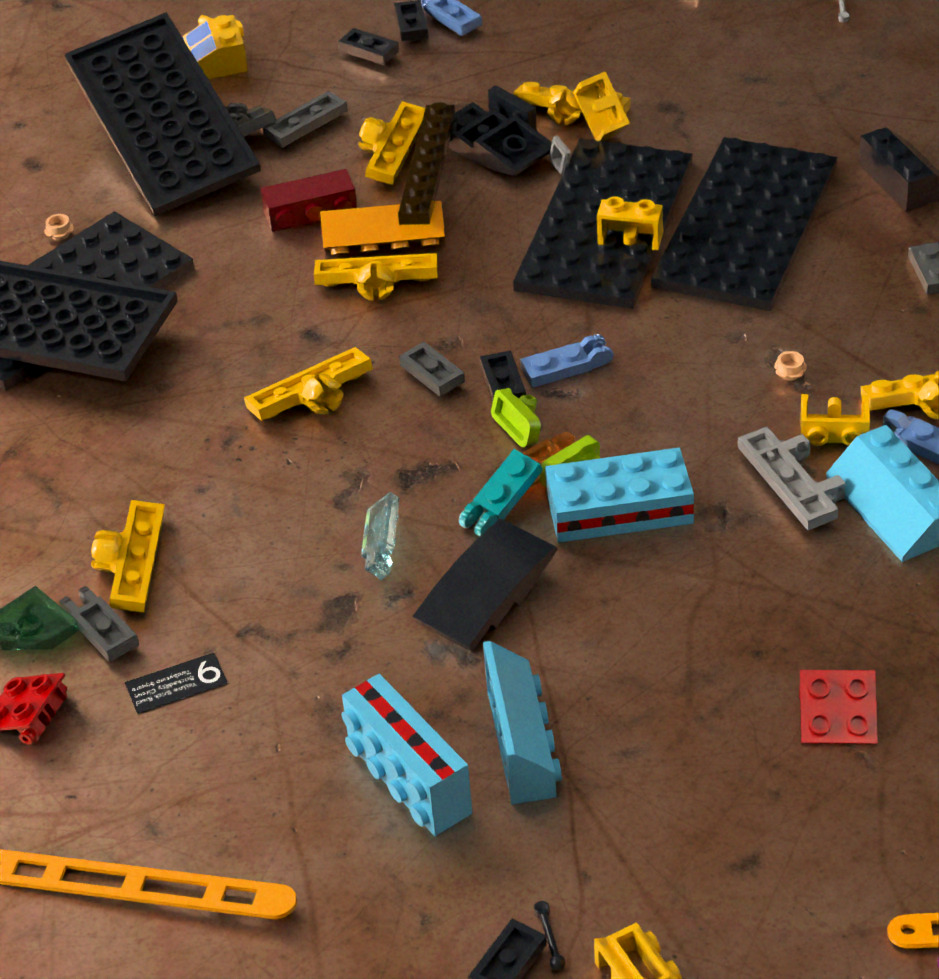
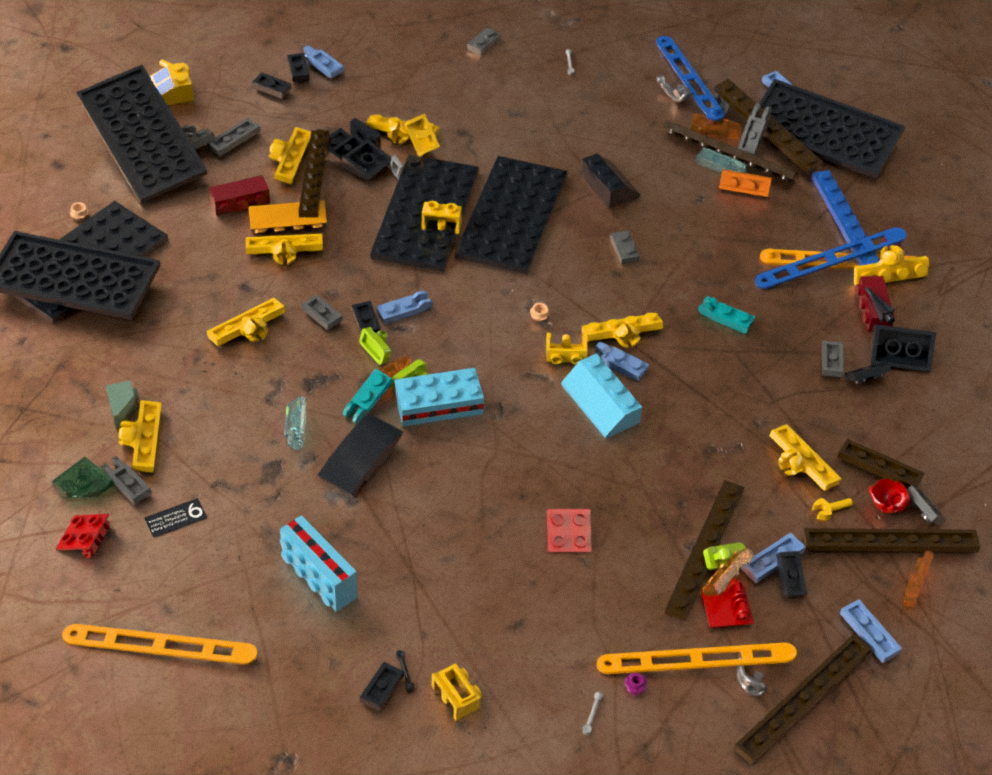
camera: 10 degrees left, 5 degrees up
medium azure slope [483,641,562,805] -> none
light grey hinge [738,427,846,531] -> none
none -> sand green slope [106,380,139,429]

